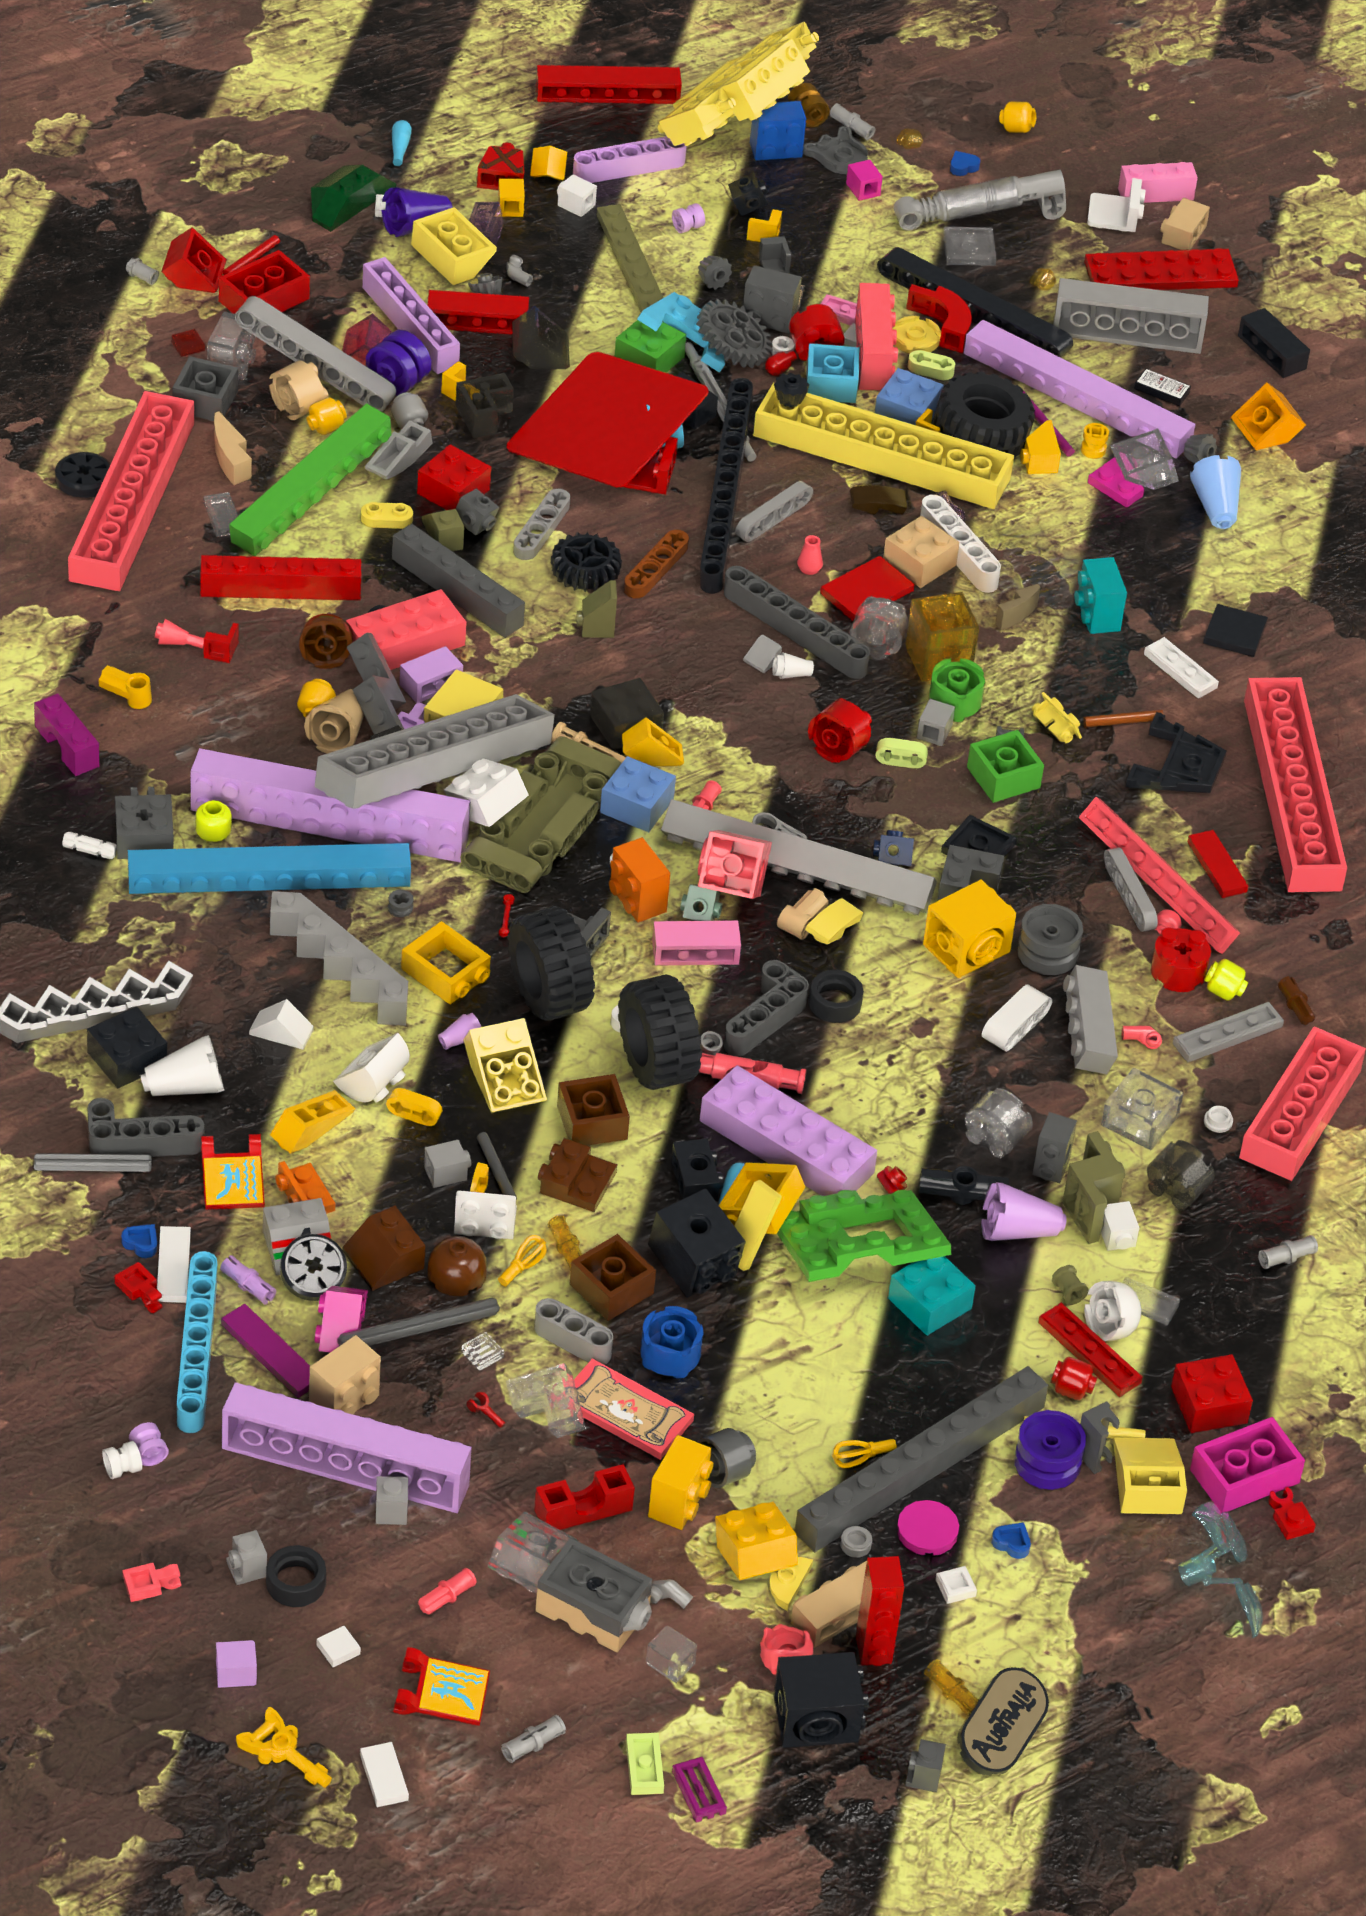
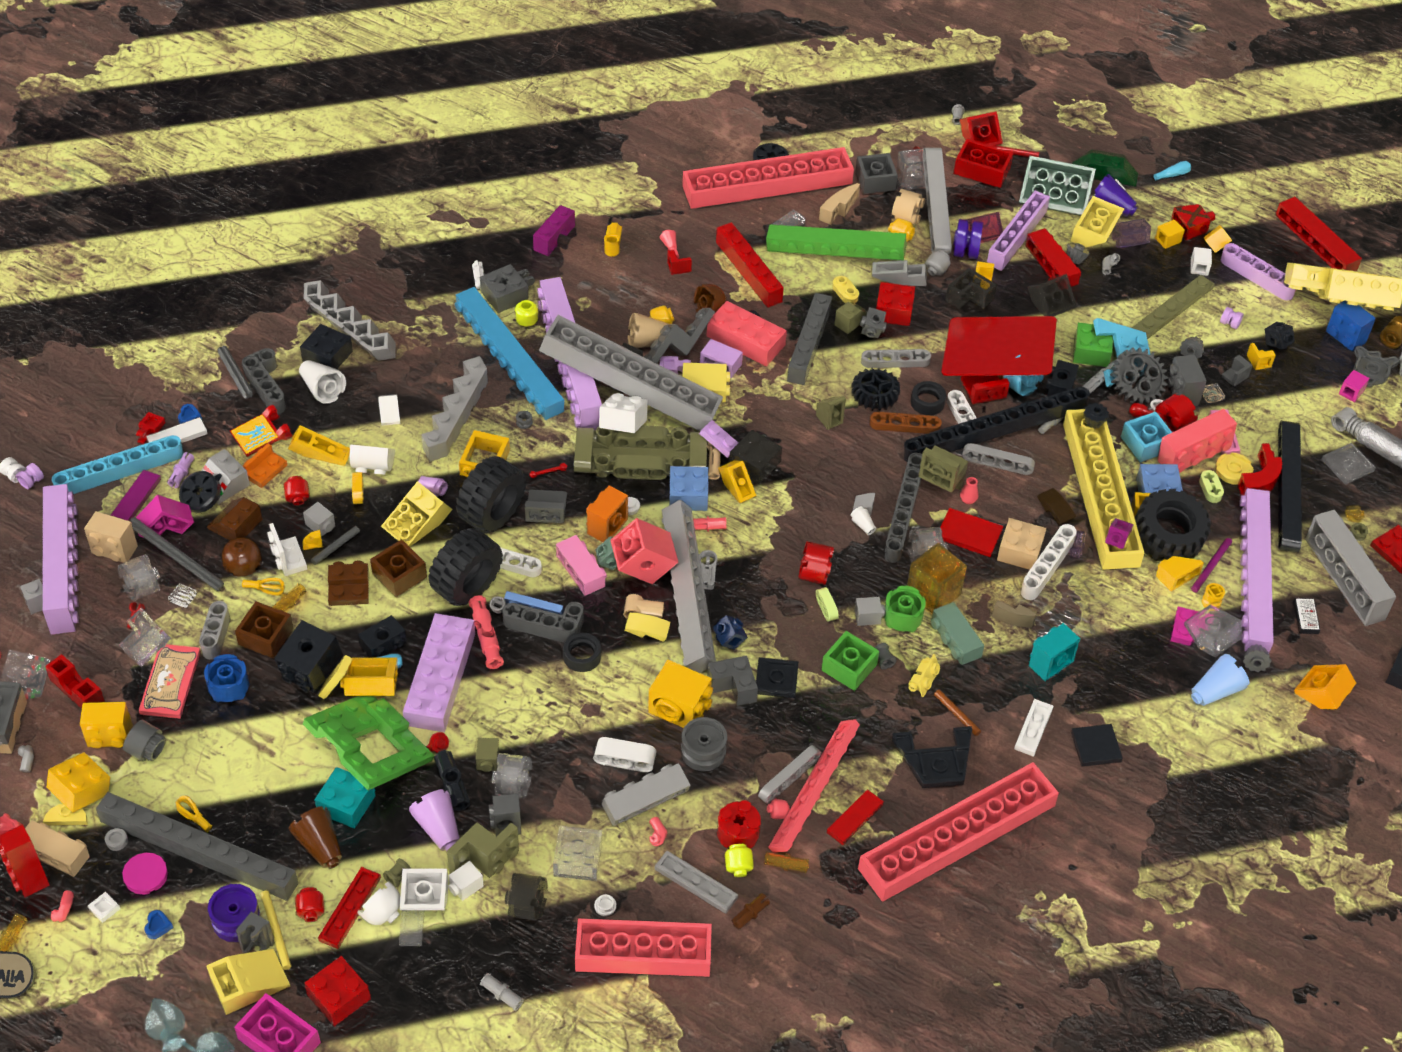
camera: 65 degrees right, 5 degrees up
none -> coral arm [51,890,74,922]
none -> clear brick [118,554,160,600]
none -> red head [283,476,310,506]
none -> reddish brown cone [289,806,342,869]
none -> white slope [400,869,449,910]
none -> olive brick [476,738,500,772]
none -> medium blue plate [504,591,564,615]
none -> lavender plate [699,420,740,458]
none -> clear yellow pin [764,852,809,873]
none -> black tyre [911,381,946,415]
none -> olive bracket [918,446,968,493]
none -> sand green brick [931,602,984,665]
none -> white beam [947,390,976,424]
none -> sand green slope [1019,156,1096,216]
none -> magenta bracket [1105,518,1134,549]

